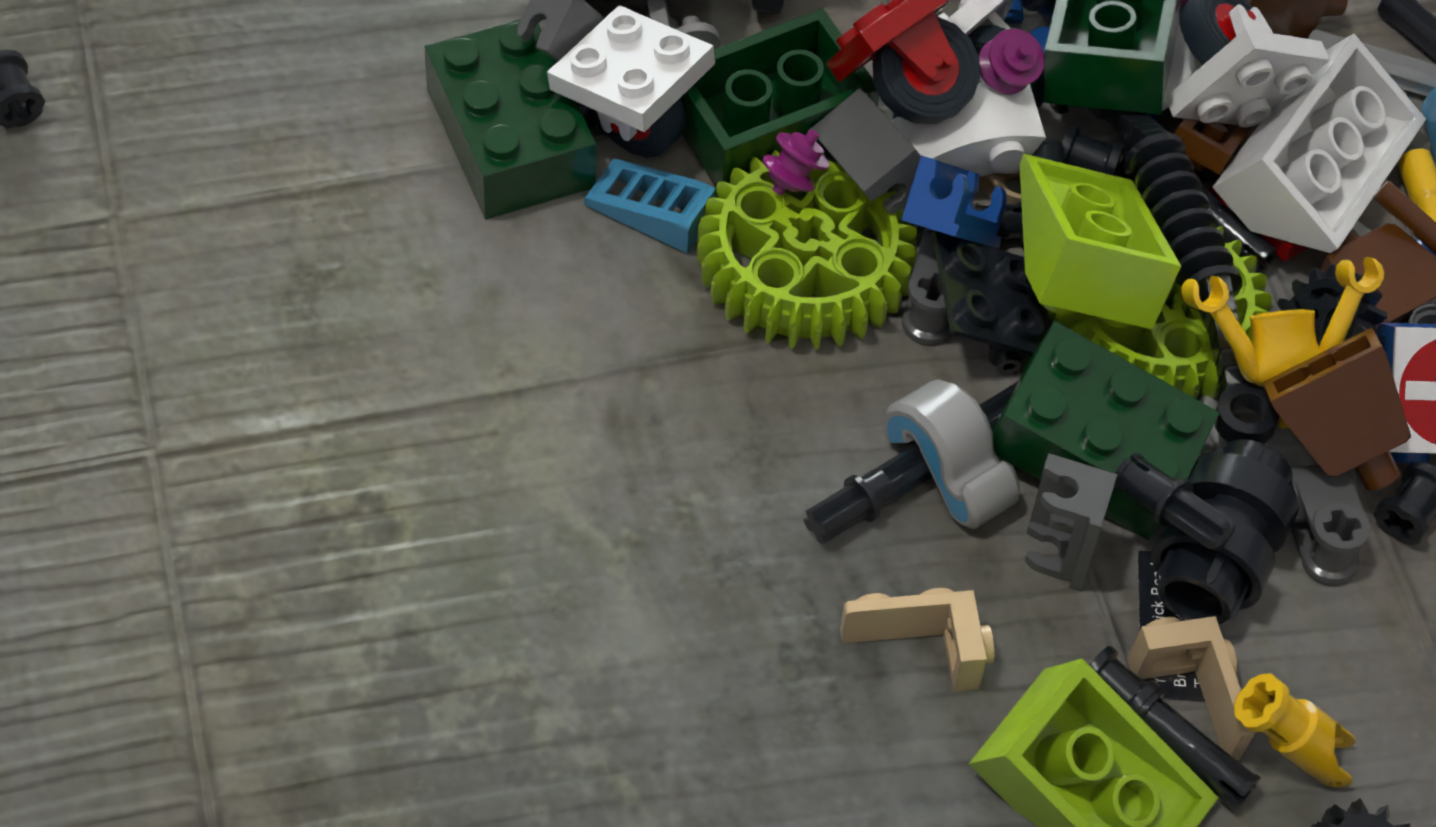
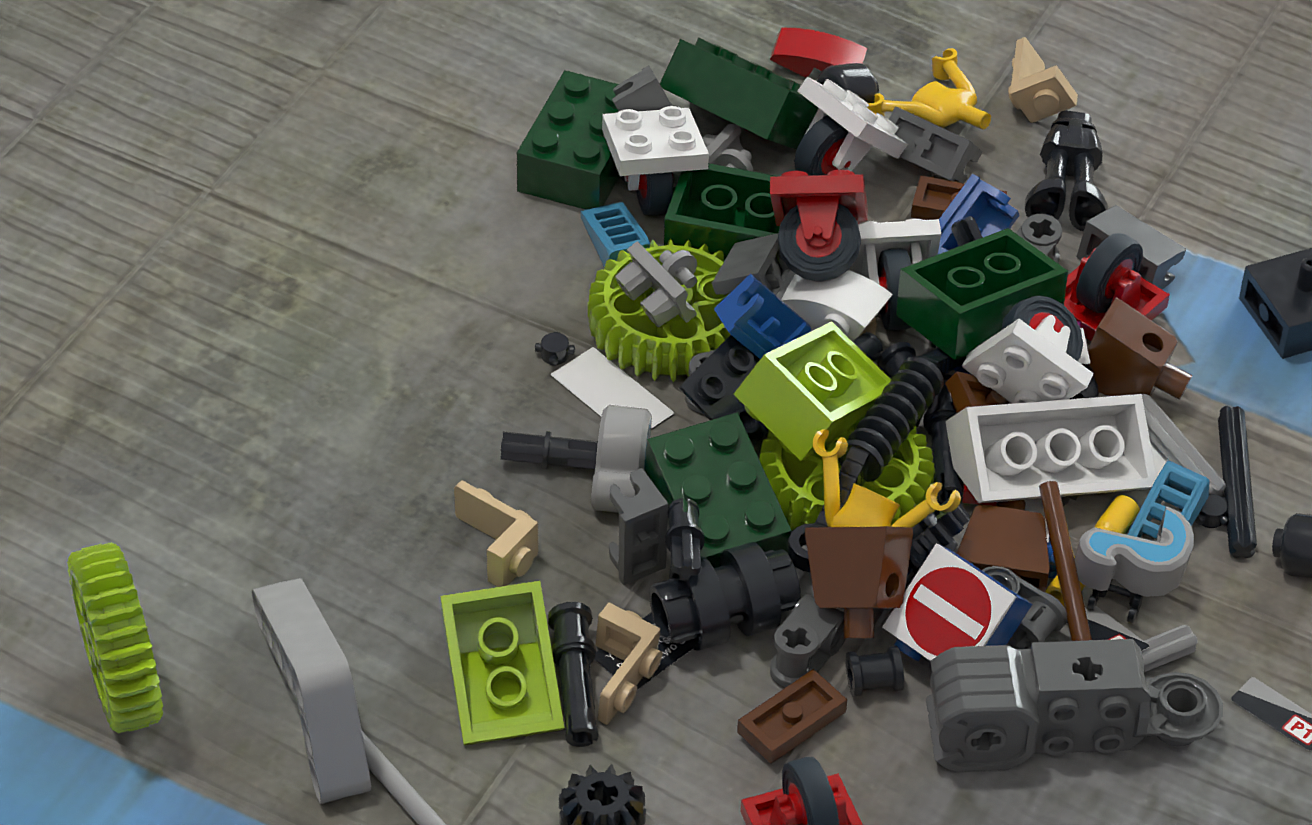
camera: 45 degrees right, 10 degrees down
magenta wheel [762,129,829,195] -> none
magenta wheel [979,28,1044,95] -> none
yellow piece [1234,673,1355,788] -> none
none -> black piece [535,332,575,366]
none -> white sticker [551,347,674,429]
none -> light grey hips [615,241,697,327]
none -> reddish brown plate [737,669,848,764]

